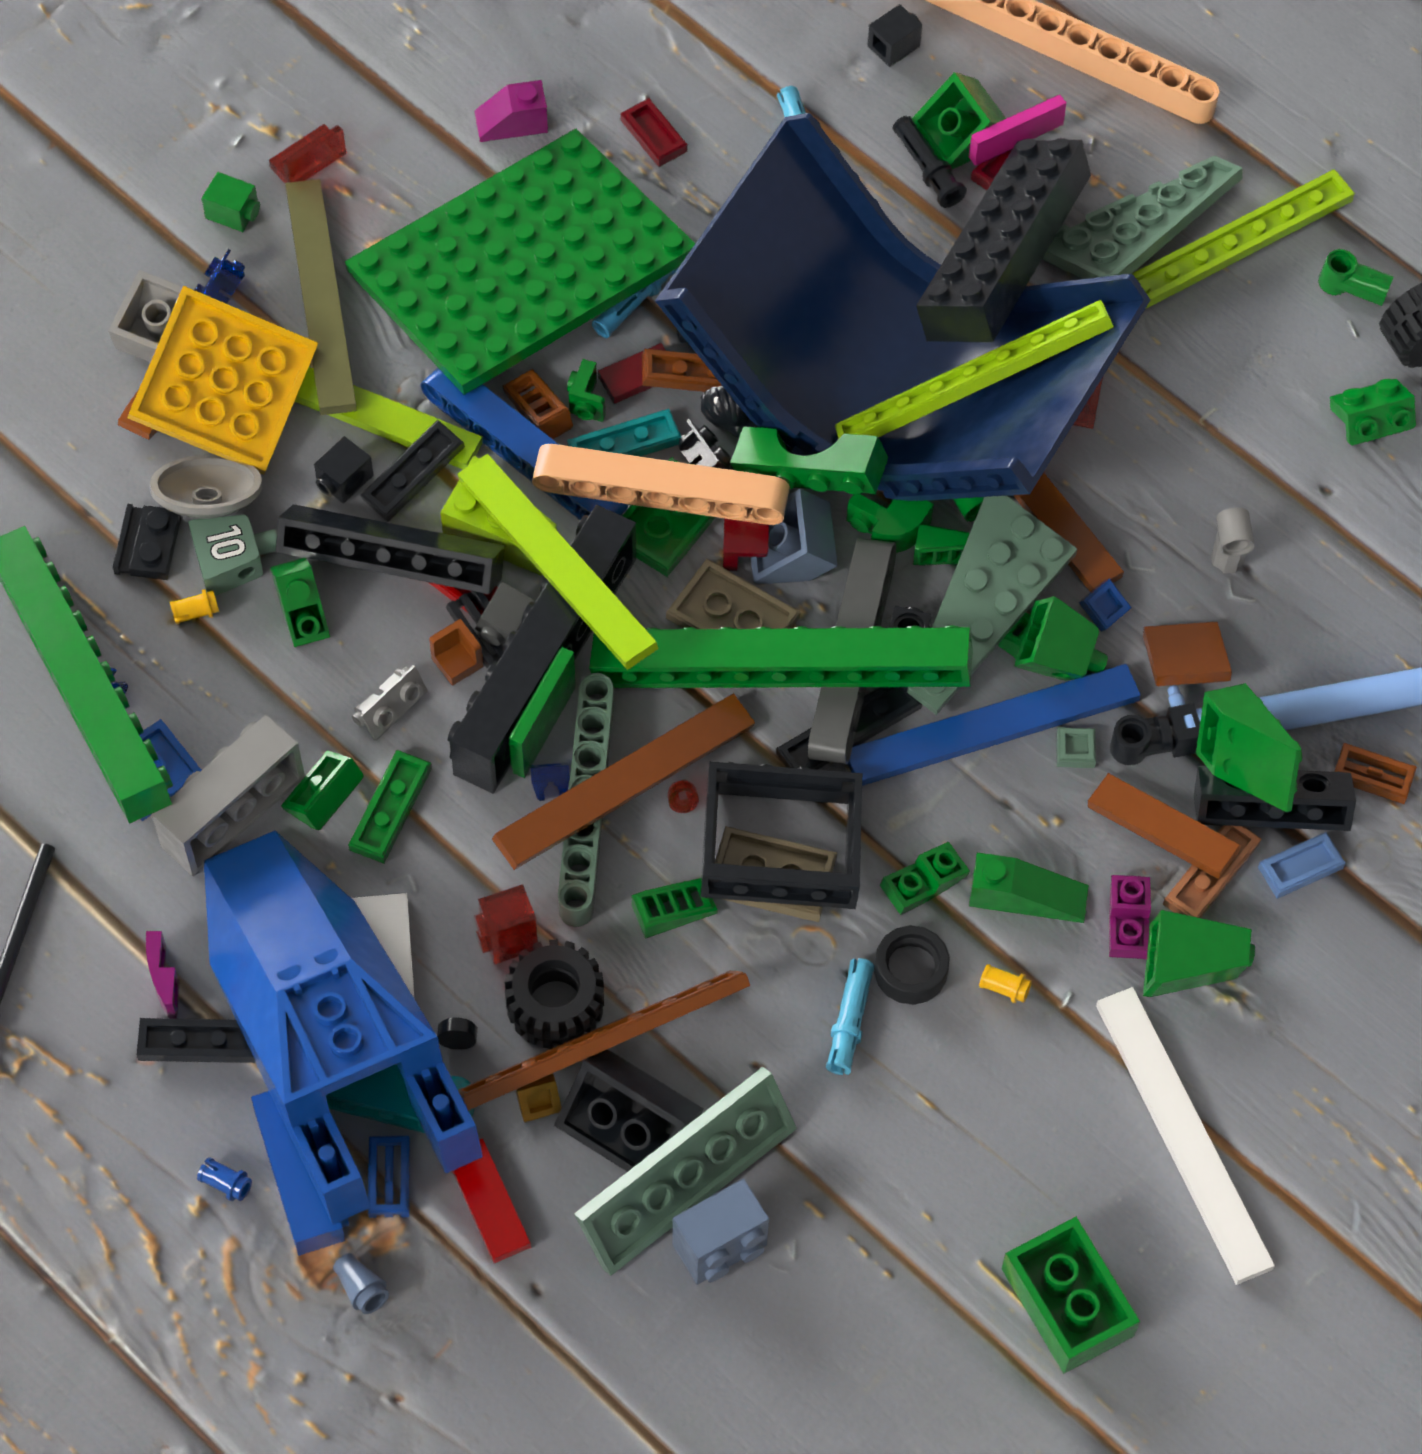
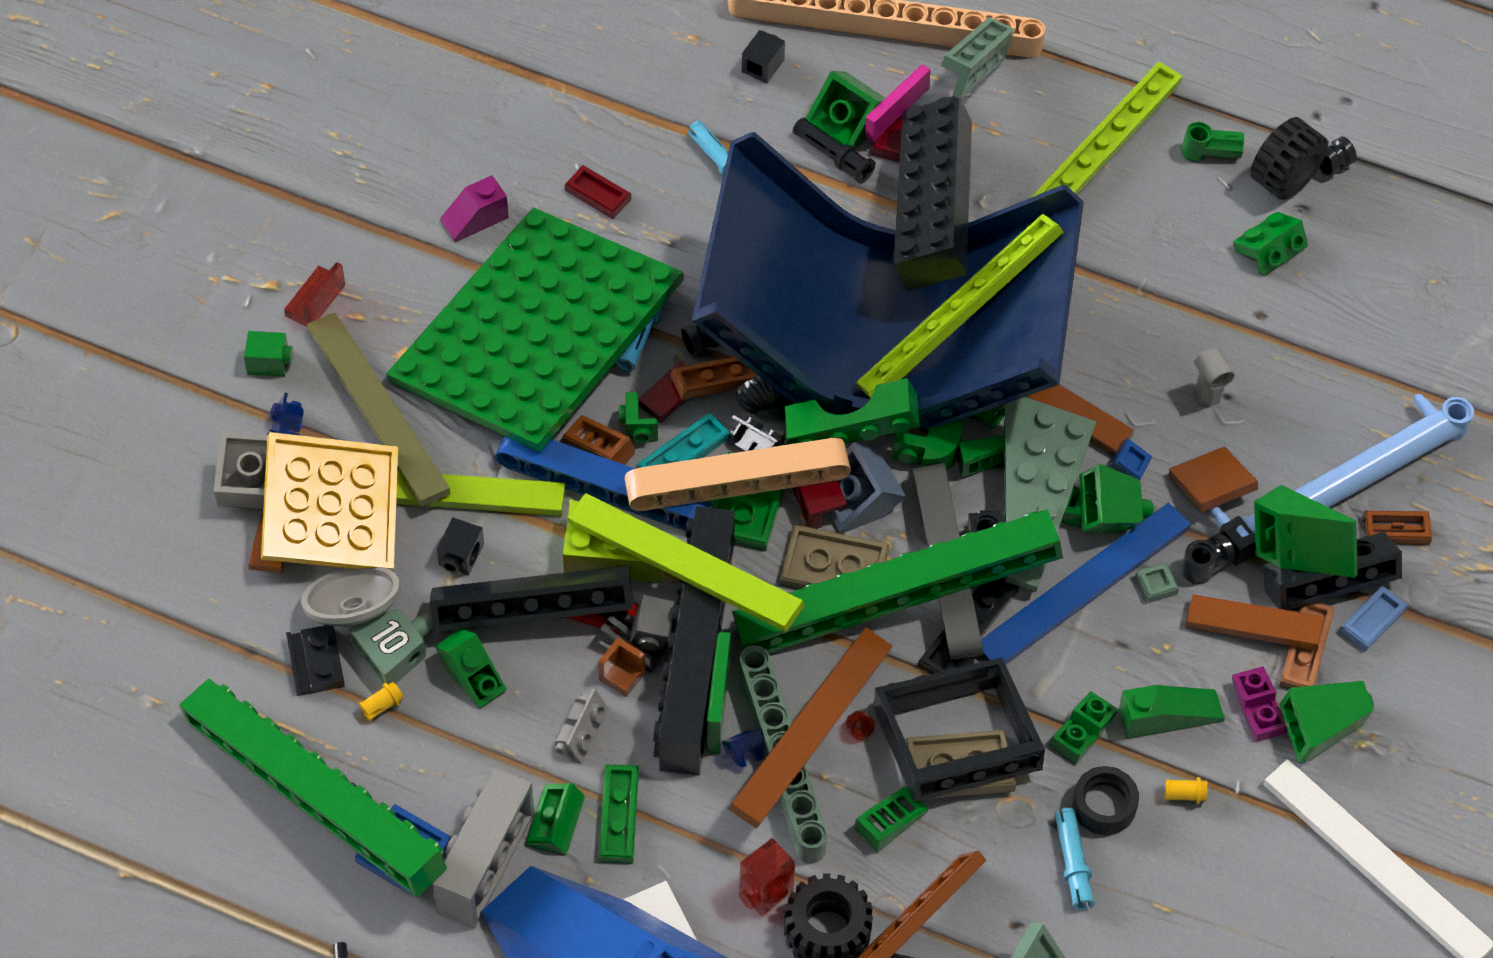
camera: 20 degrees left, 5 degrees down
black tile [360,420,465,522] -> none
sand green wing [1042,155,1243,279] -> none
none -> sand green fence [941,17,1015,99]

